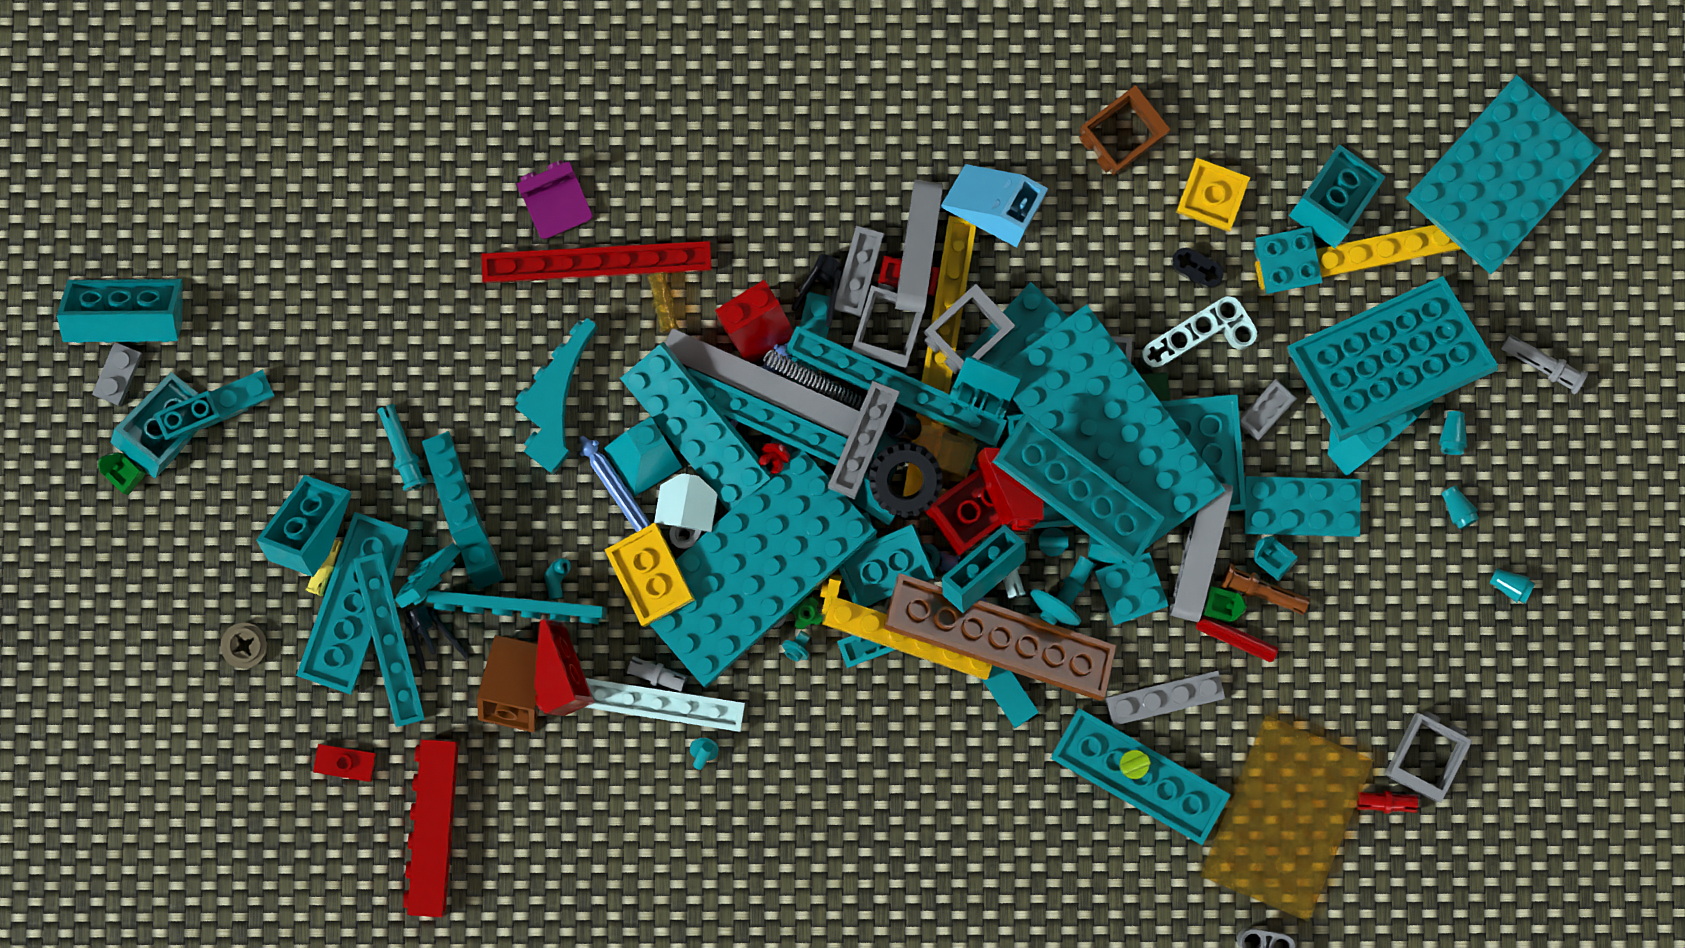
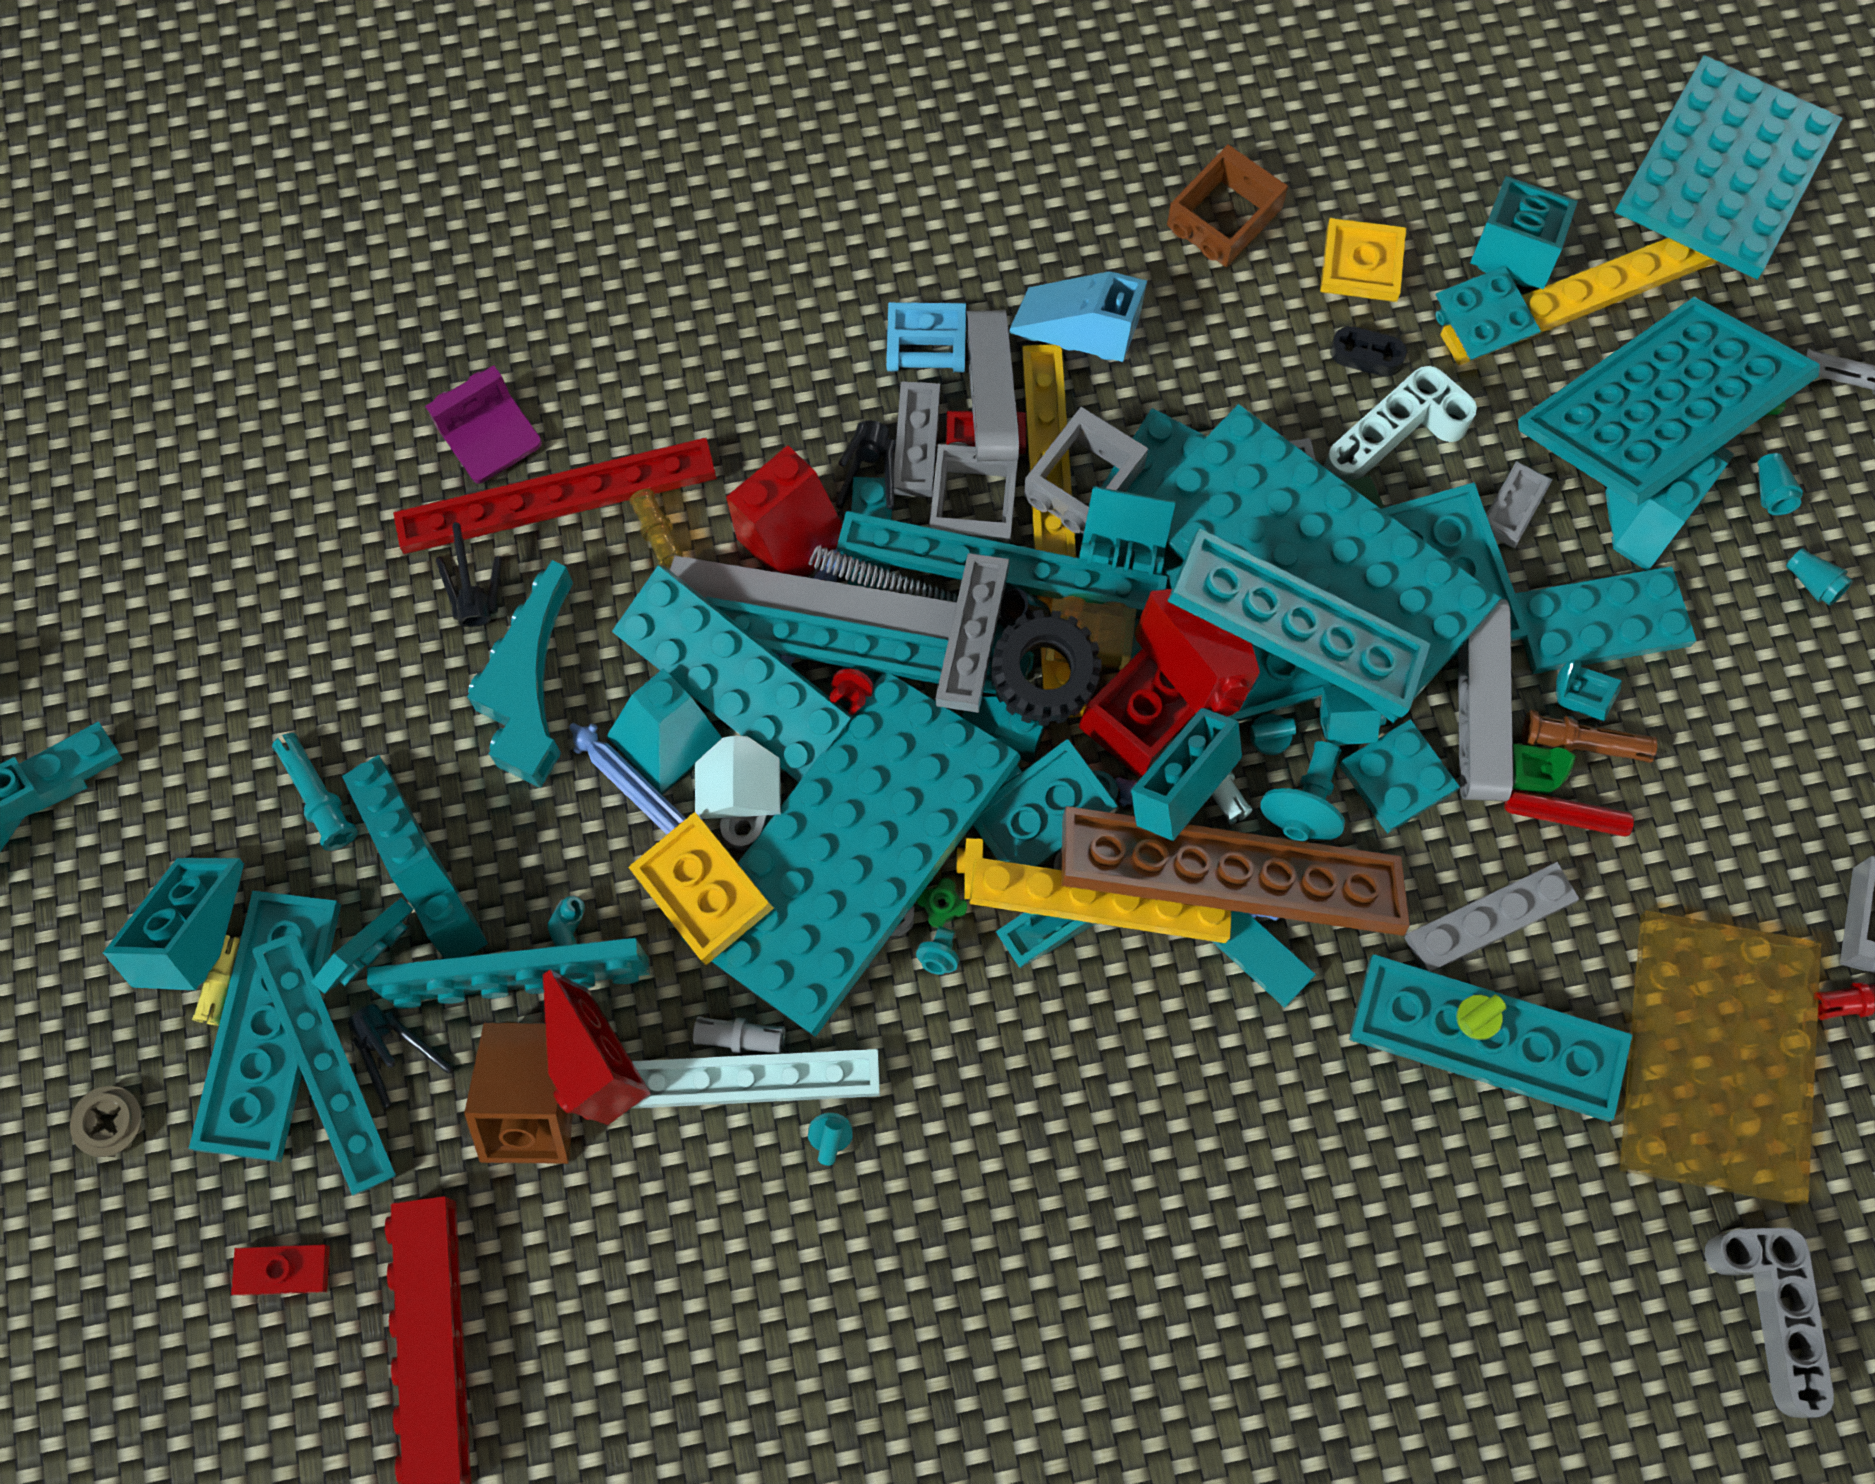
camera: 10 degrees left, 15 degrees down
none -> black plant [436,522,502,627]
none -> medium azure plate [887,302,966,372]

